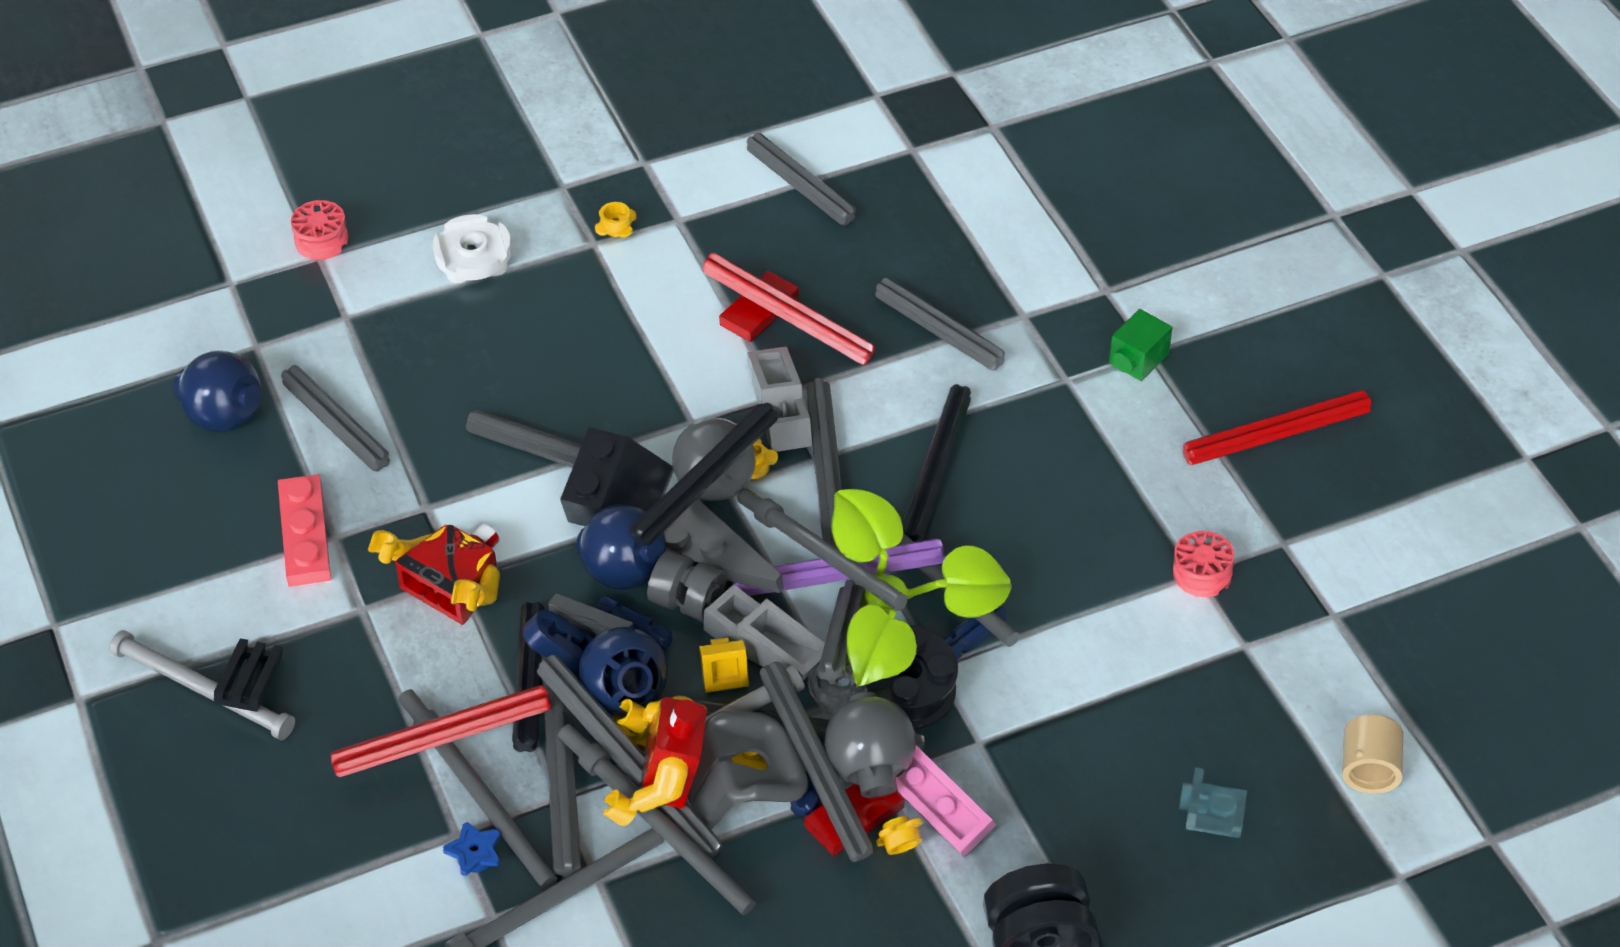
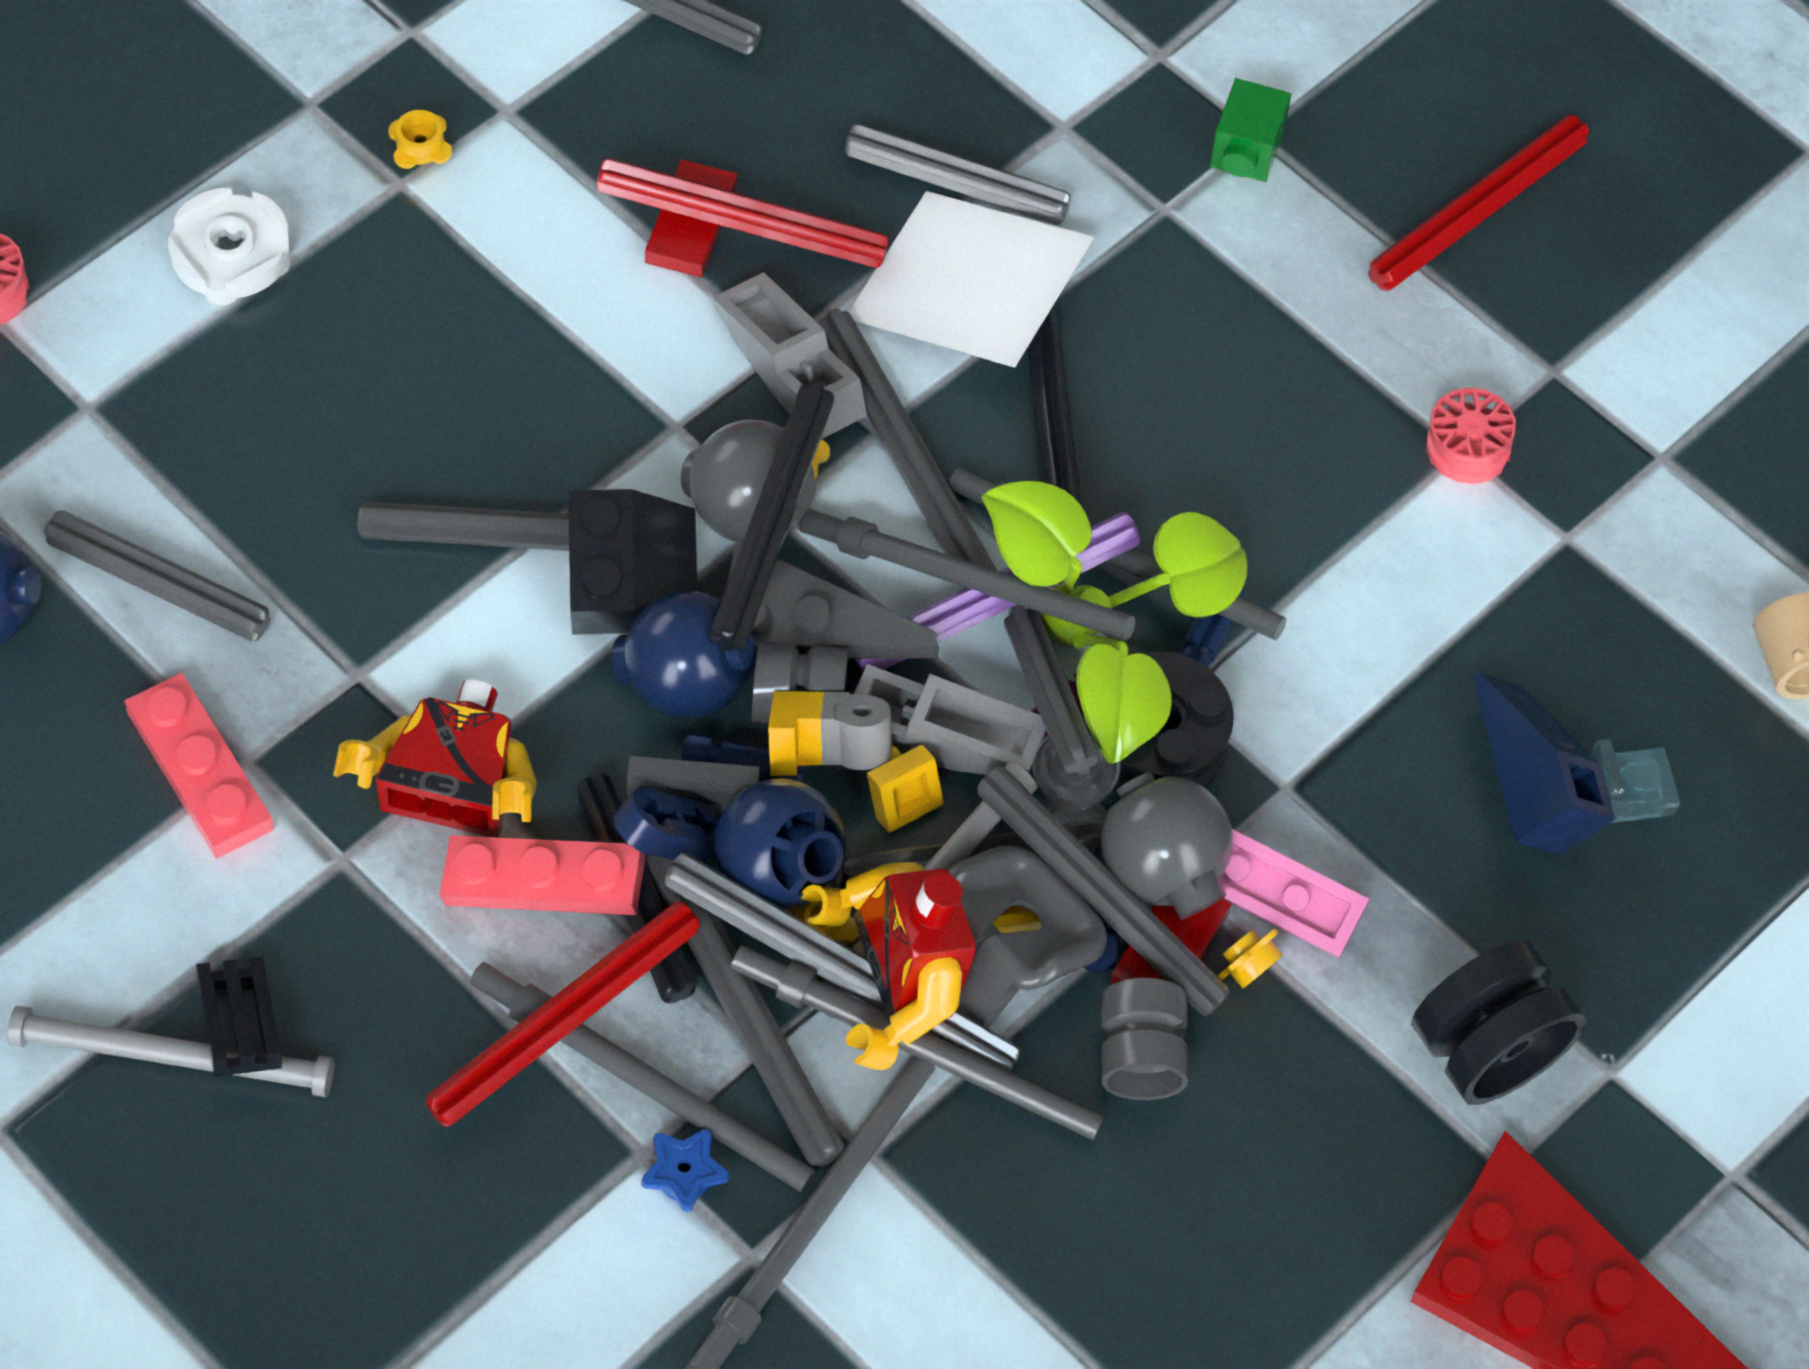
camera: 25 degrees left, 10 degrees up
none -> coral plate [439,835,646,915]
none -> leg [768,691,892,776]
none -> white sticker [848,191,1095,368]
none -> dark grey wheel [1101,978,1189,1100]
none -> dark blue slope [1473,673,1616,855]

